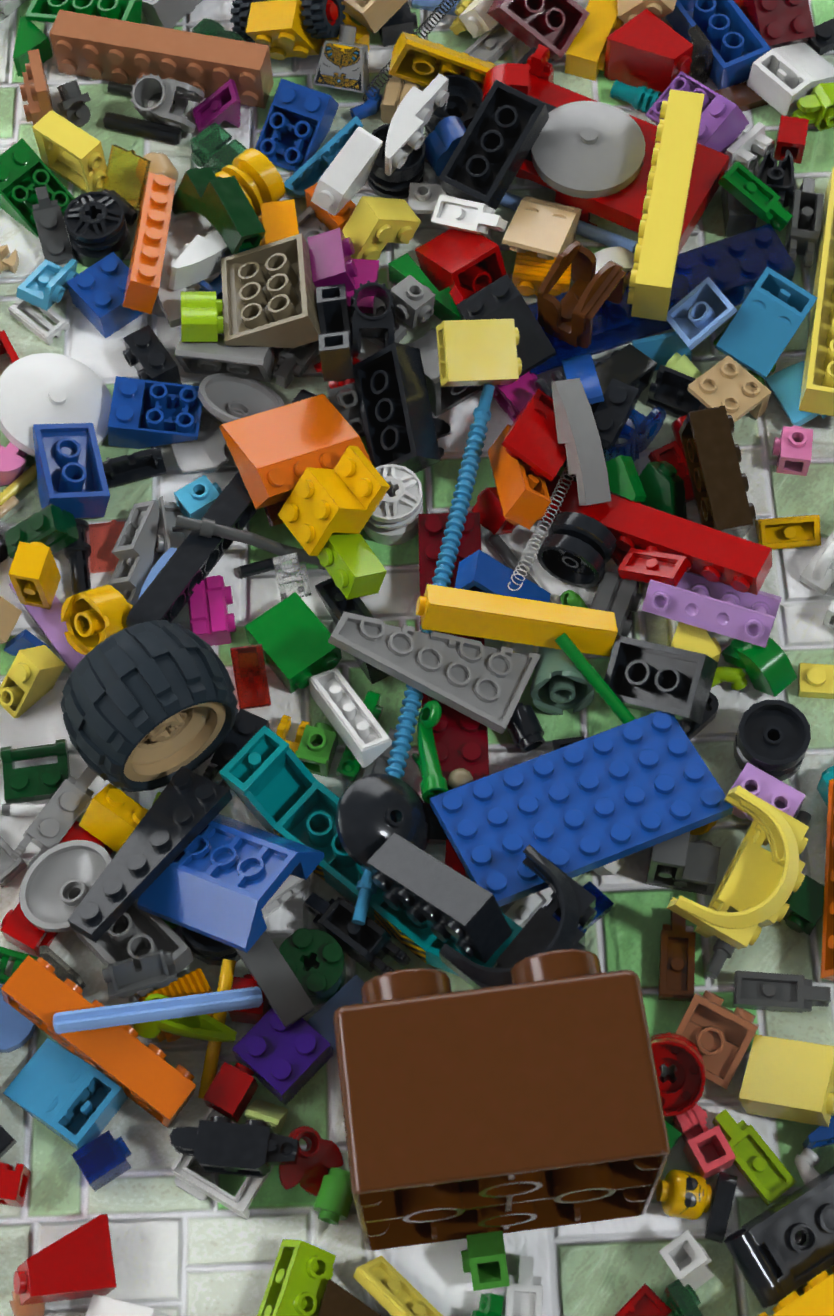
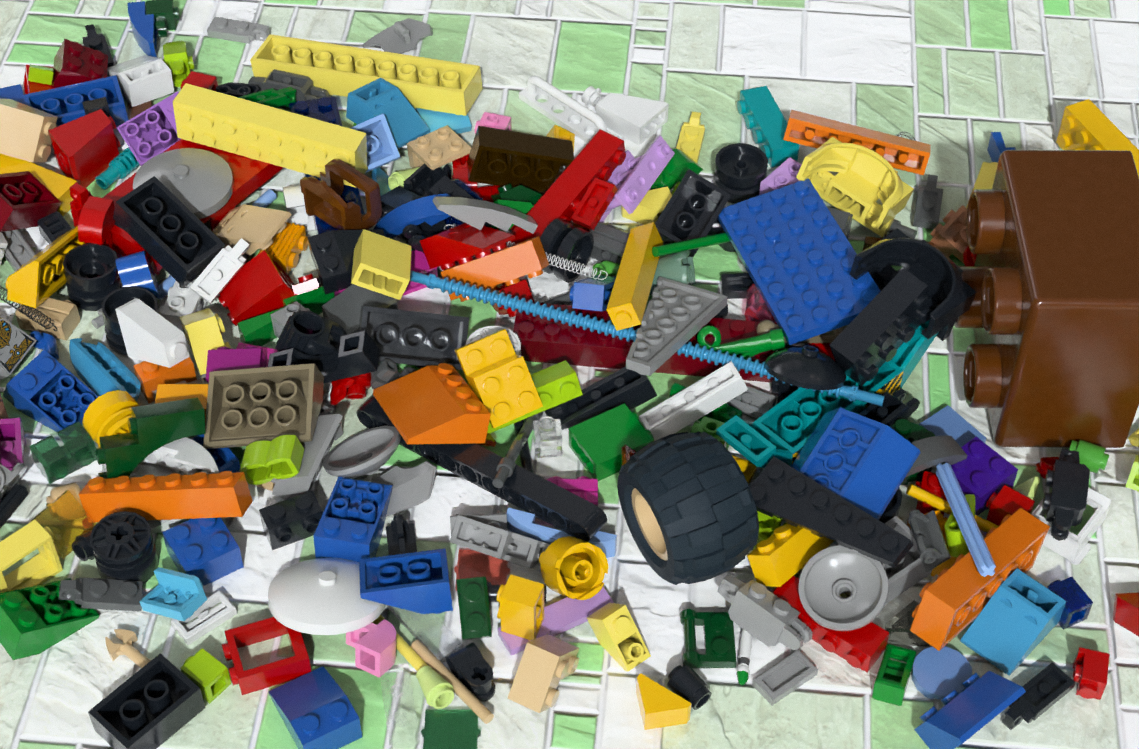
camera: 85 degrees left, 15 degrees down
blue tile [4,629,50,656] -> none
medium azure brick [174,475,222,520] -> none
white slope [385,73,449,176] -> none

